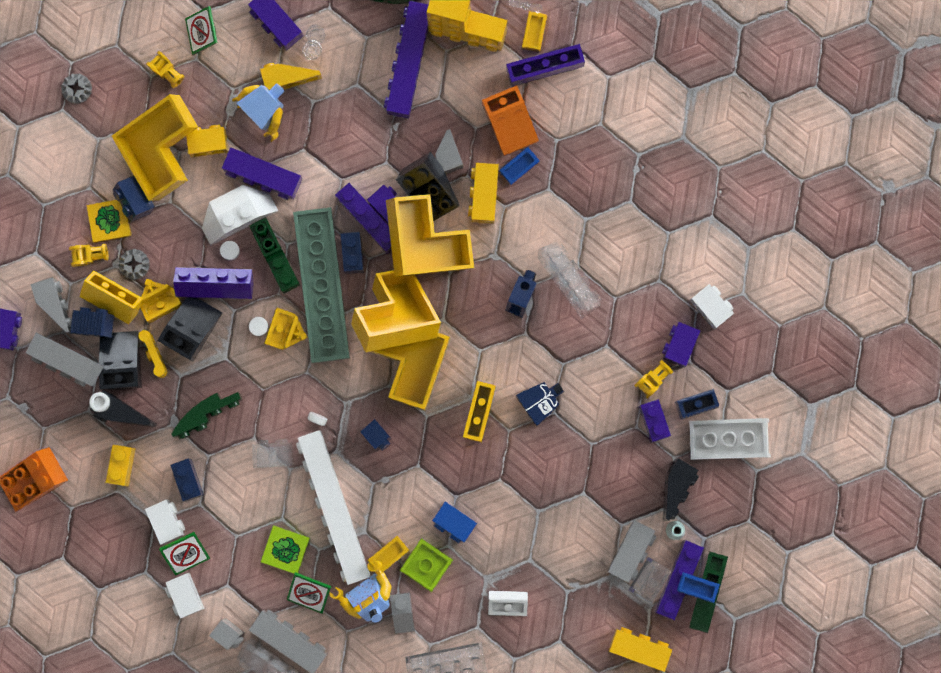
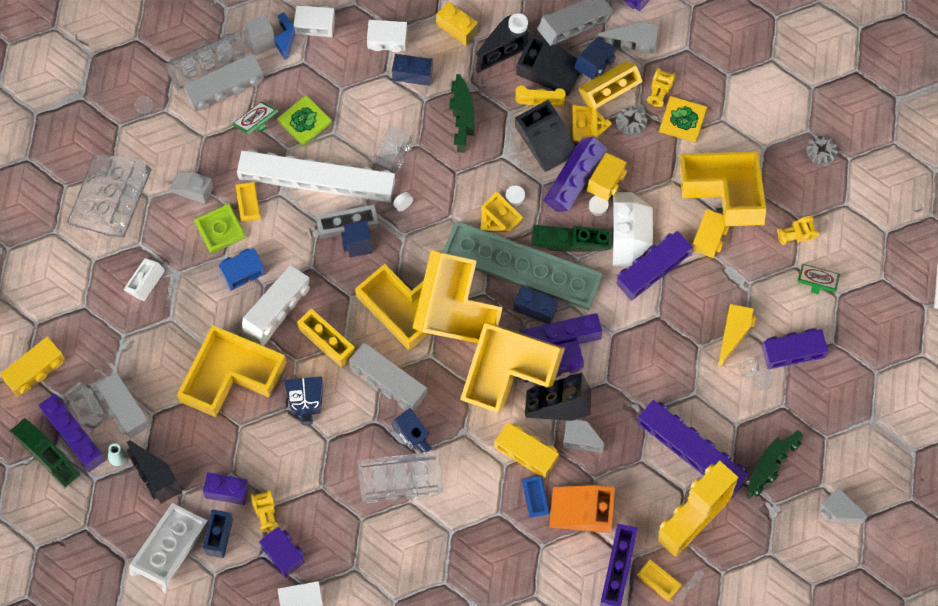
camera: 115 degrees right, 15 degrees down
dark blue brick [113,176,155,222] -> none
piece [159,532,210,576] -> none
light blue torso [232,83,285,142] -> none
torso [329,560,392,623] -> none
blue tile [677,572,720,603] -> none
none -> yellow piece [177,325,287,417]
none -> white wedge [241,265,310,346]
none -> blue slope [274,12,295,60]
none -> light grey brick [316,205,378,239]
none -> light grey brick [349,342,428,412]
none -> yellow brick [587,153,627,201]

